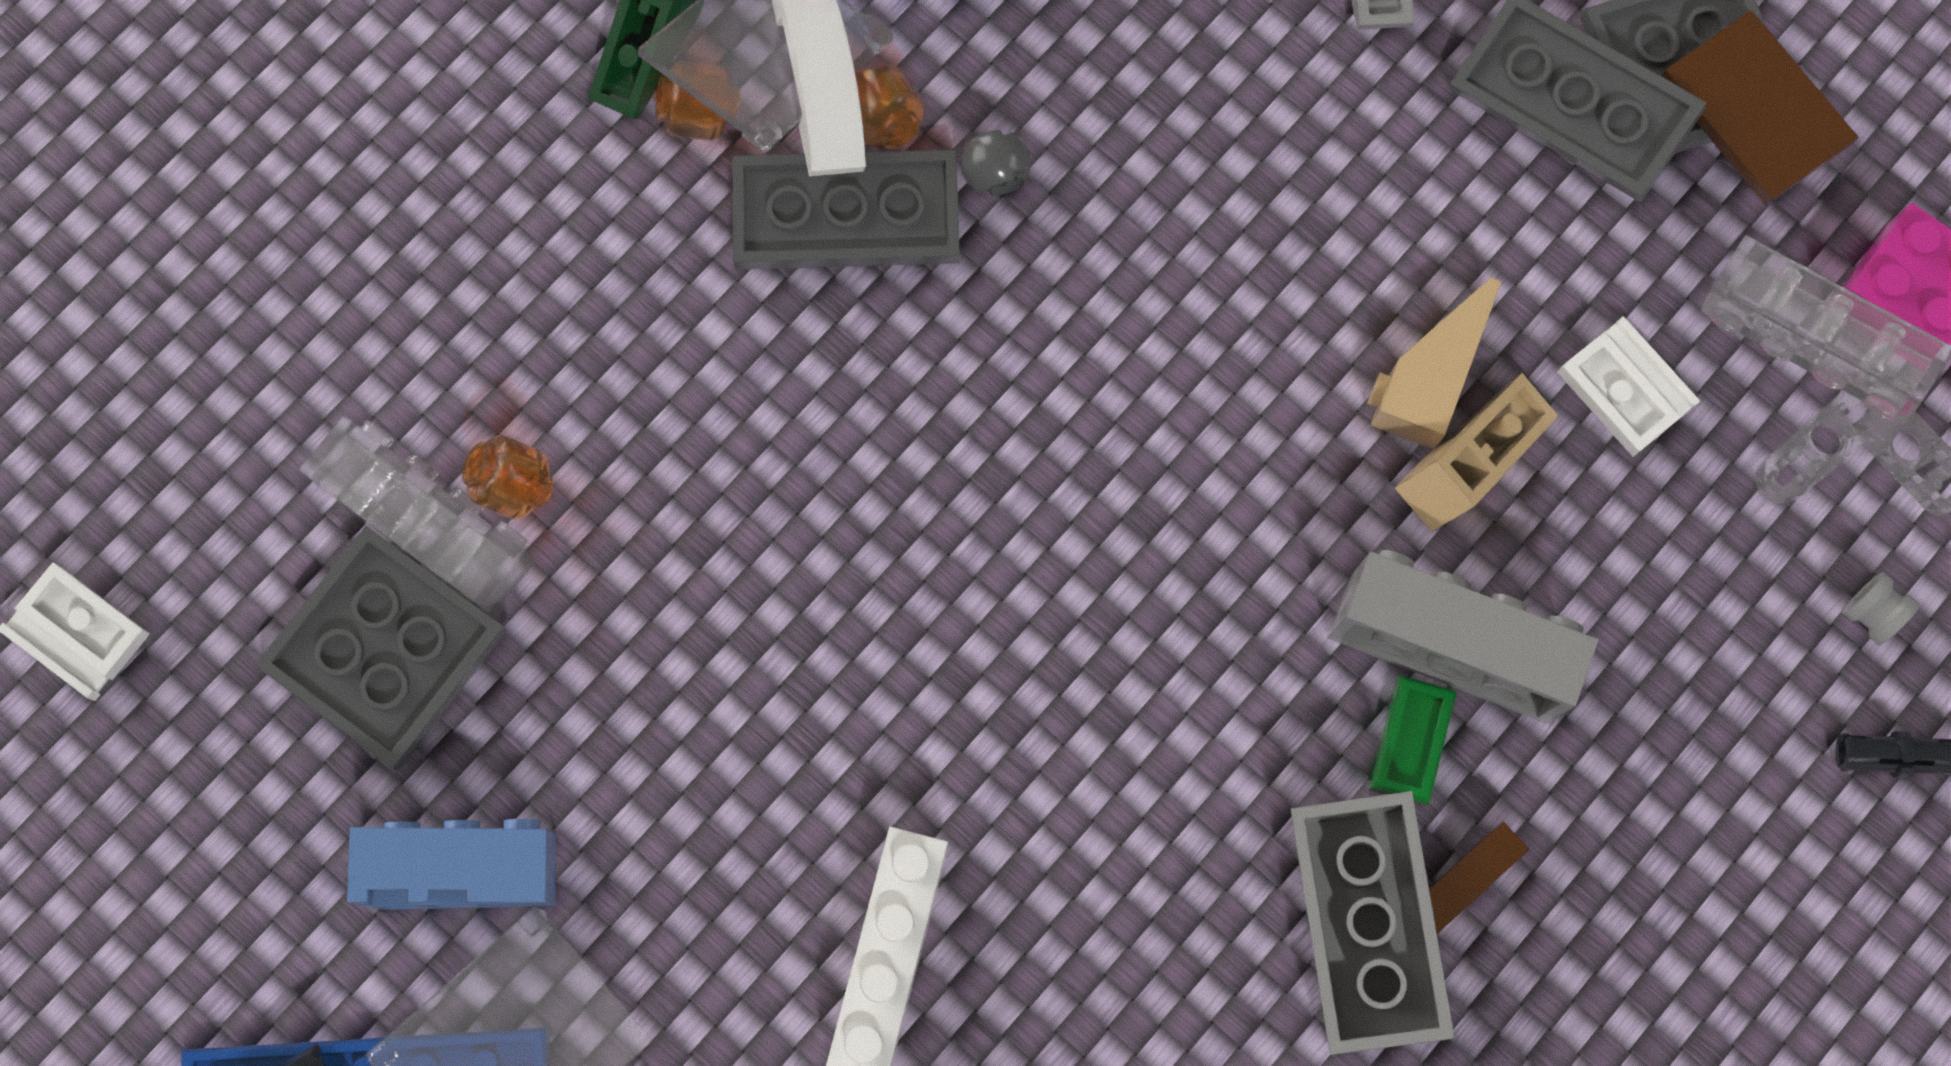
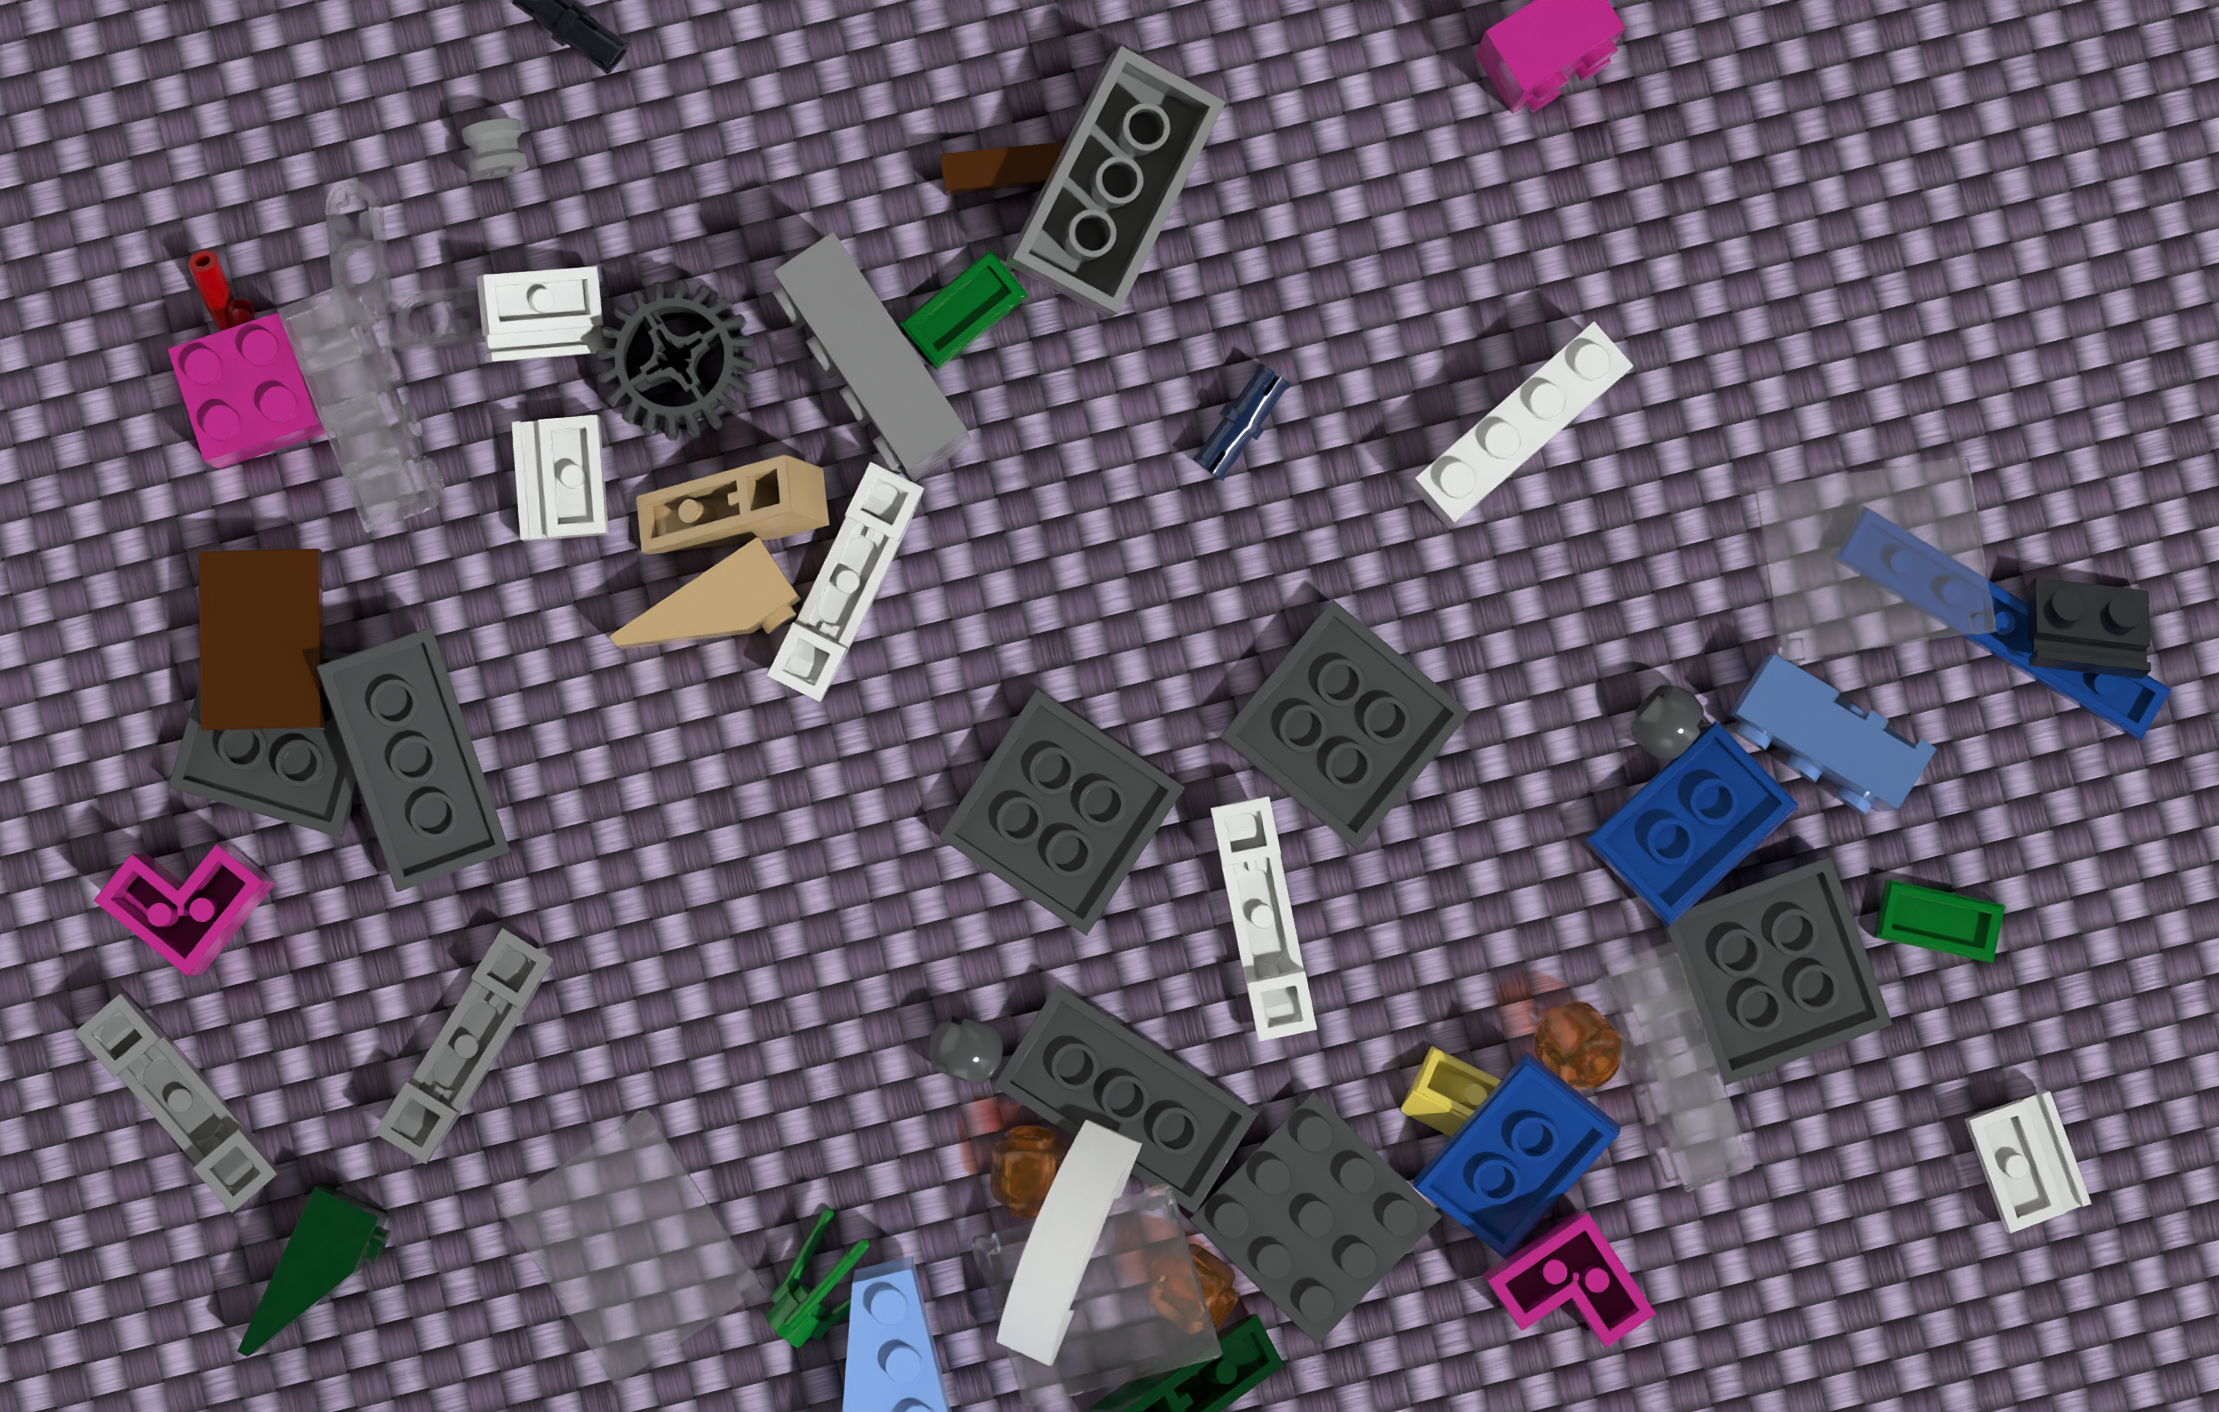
camera: 145 degrees left, 10 degrees up
none -> white plate [476,266,606,363]
none -> dark grey gear [596,280,757,441]
none -> white slope [767,462,925,702]
none -> dark grey plate [938,689,1185,936]
none -> dark grey plate [1189,1090,1442,1345]
none -> dark blue pin [1192,363,1291,481]
none -> white slope [1210,796,1317,1042]
none -> dark grey plate [1219,600,1471,850]
none -> light yellow slope [1401,1046,1502,1137]
none -> blue tile [1413,1052,1621,1259]
none -> dark pink brick [1482,1208,1656,1348]
none -> blue tile [1586,721,1799,928]
none -> dark grey piece [1631,685,1705,759]
none -> green tile [1873,880,2005,963]

